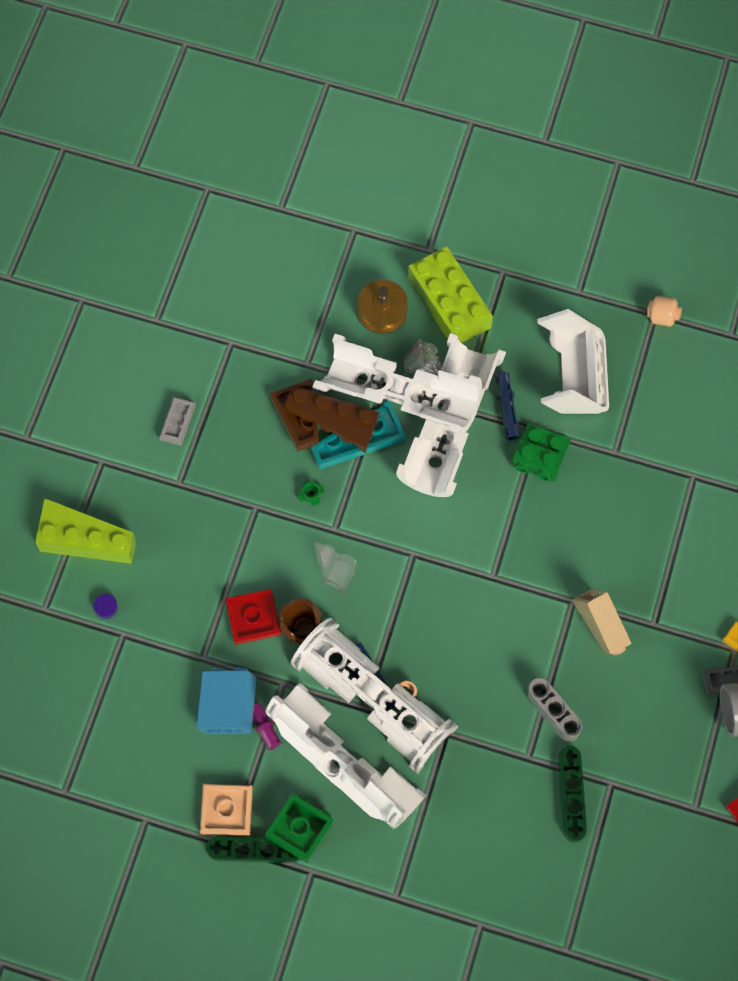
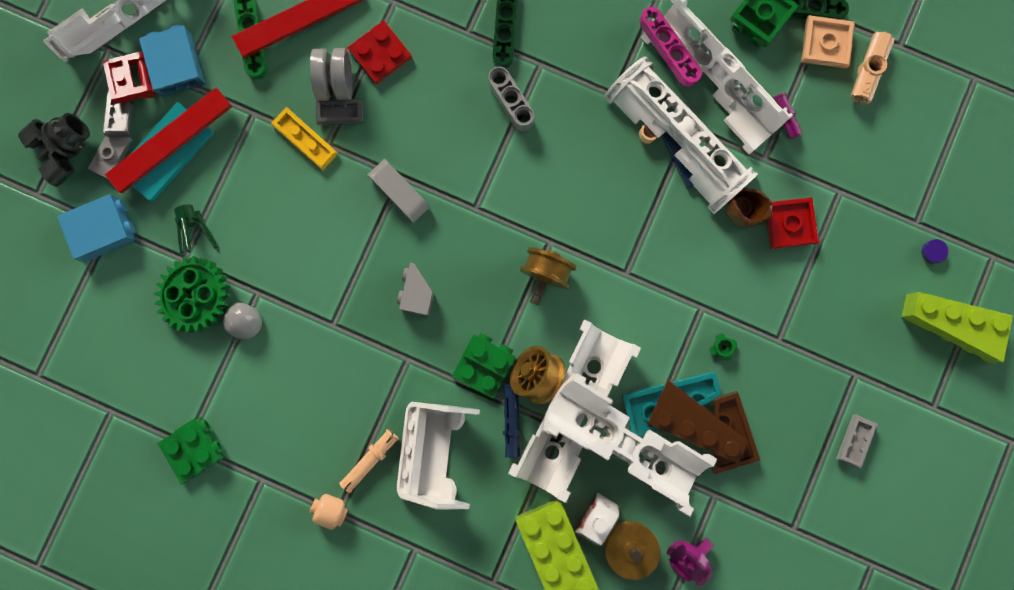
camera: 170 degrees left, 15 degrees up
dark azure brick [197,667,257,734] -> none
clear slope [314,542,358,594] -> none
clear slope [403,339,442,376] -> none
tan slope [572,589,632,655] -> none
none -> light nougat pin [339,429,399,493]
none -> red plate [347,20,412,85]
none -> light grey beam [367,159,430,223]
none -> light grey slope [397,263,434,317]
none -> pearl gold wheel [510,346,566,404]
none -> pearl gold wheel [519,247,577,306]
none -> white torso [575,492,619,546]
none -> dark pink beam [639,7,702,87]
none -> magenta tile [667,537,714,586]
none -> light nougat piece [850,32,894,104]

